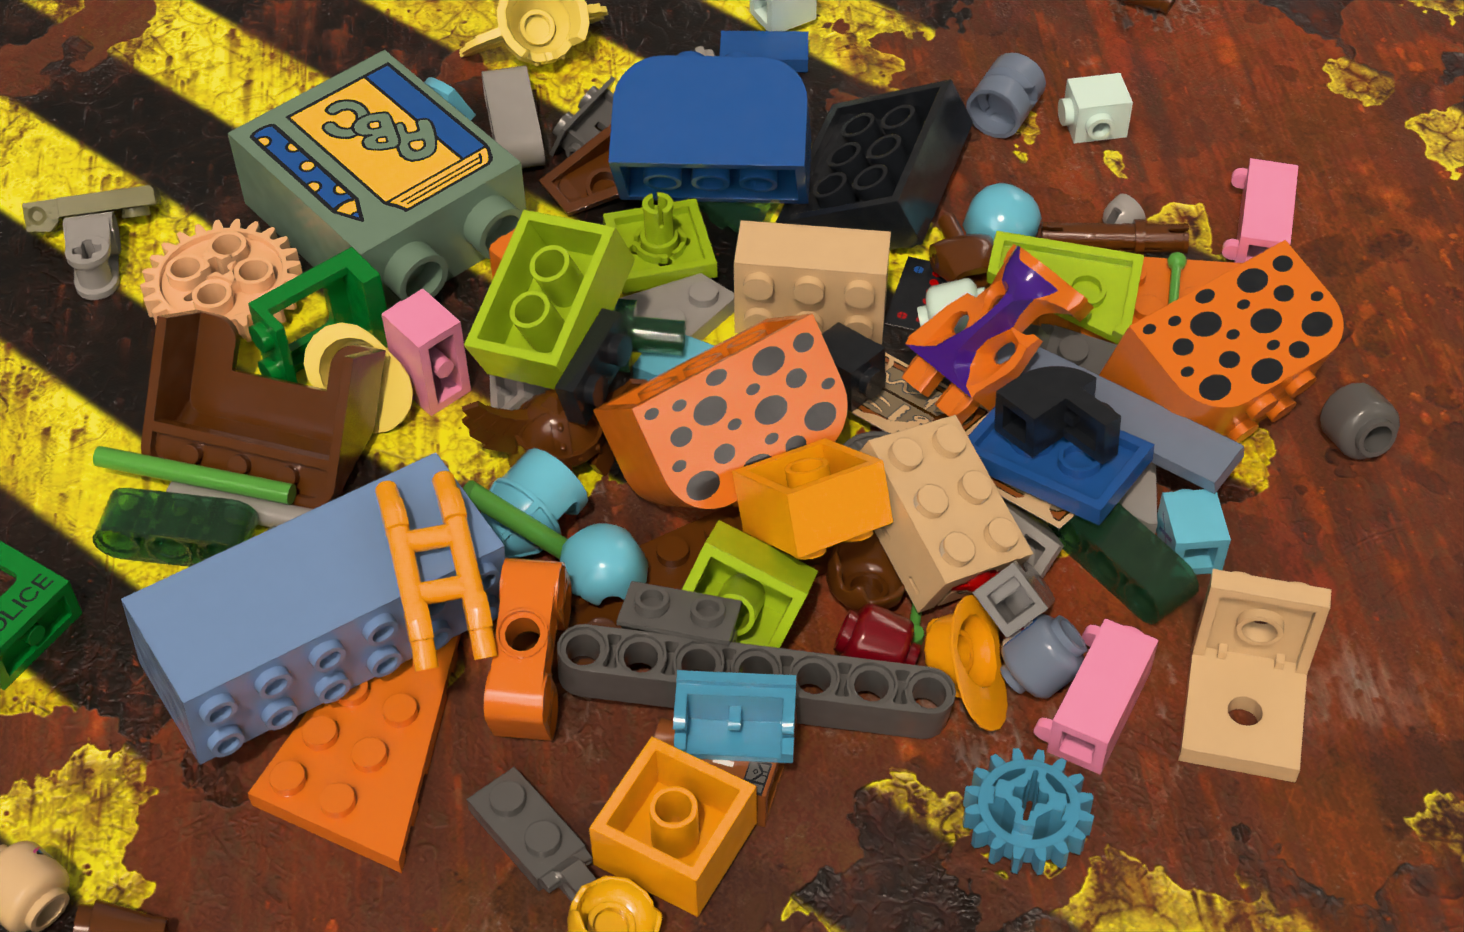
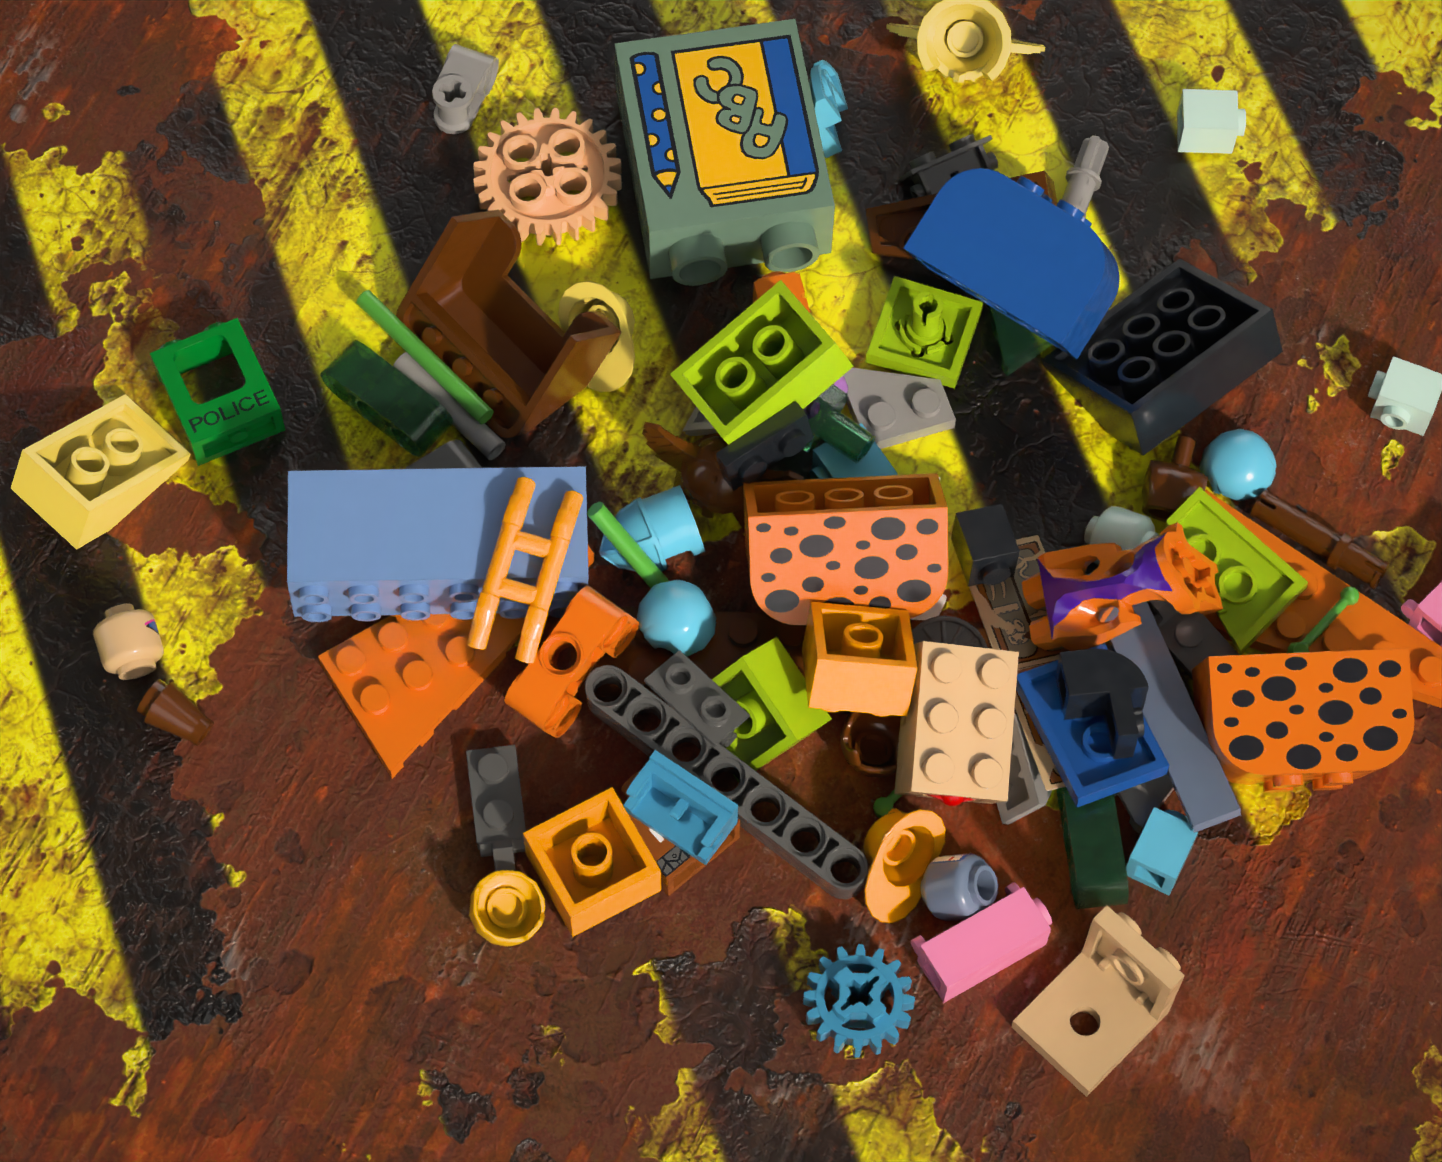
camera: 30 degrees right, 15 degrees up
olive hinge [22,185,162,232] -> none
green window [248,247,388,383] -> none
bright pink brick [381,289,471,416] -> none
light grey beam [481,65,545,169] -> none
blue tile [720,31,808,72] -> none
tan brick [734,220,891,344] -> none
dark red head [833,603,921,665] -> none
black sticker [884,256,947,330] -> none
sand blue wheel [966,53,1046,138] -> none
leg [972,560,1055,638] -> none
light grey hinge [1102,193,1146,224] -> none
dark grey head [1320,382,1400,460] -> none

